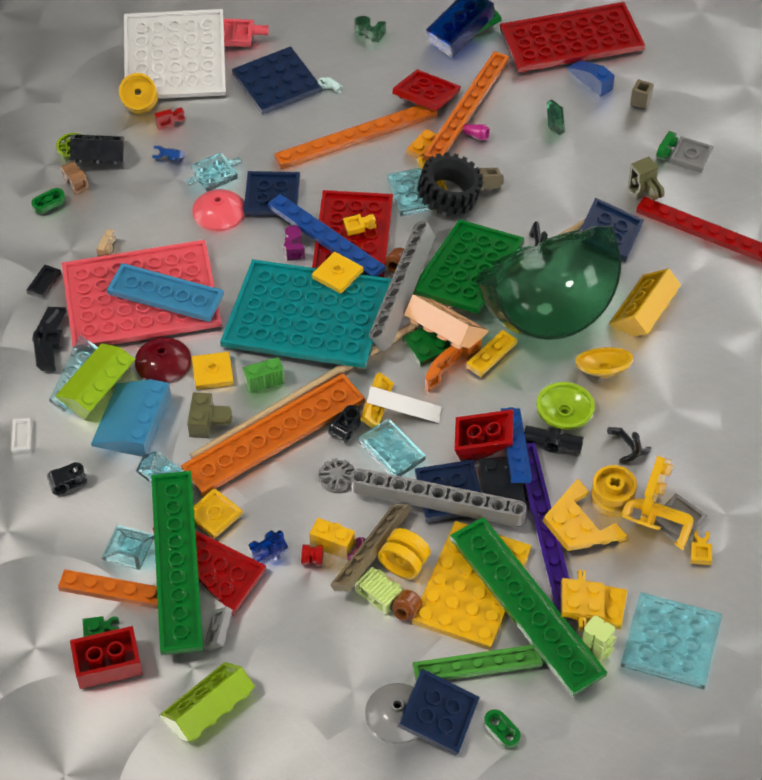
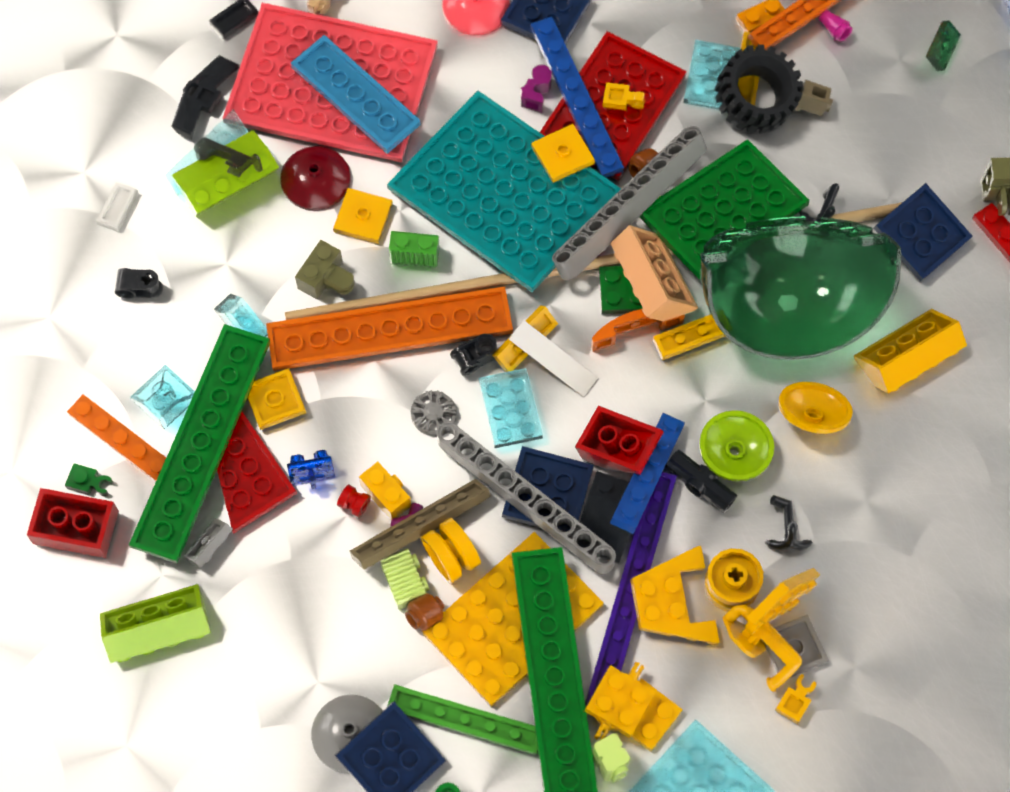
camera: 25 degrees right, 15 degrees up
dark azure slope [91,379,171,458] -> none
none -> clear smoke piece [193,137,263,178]

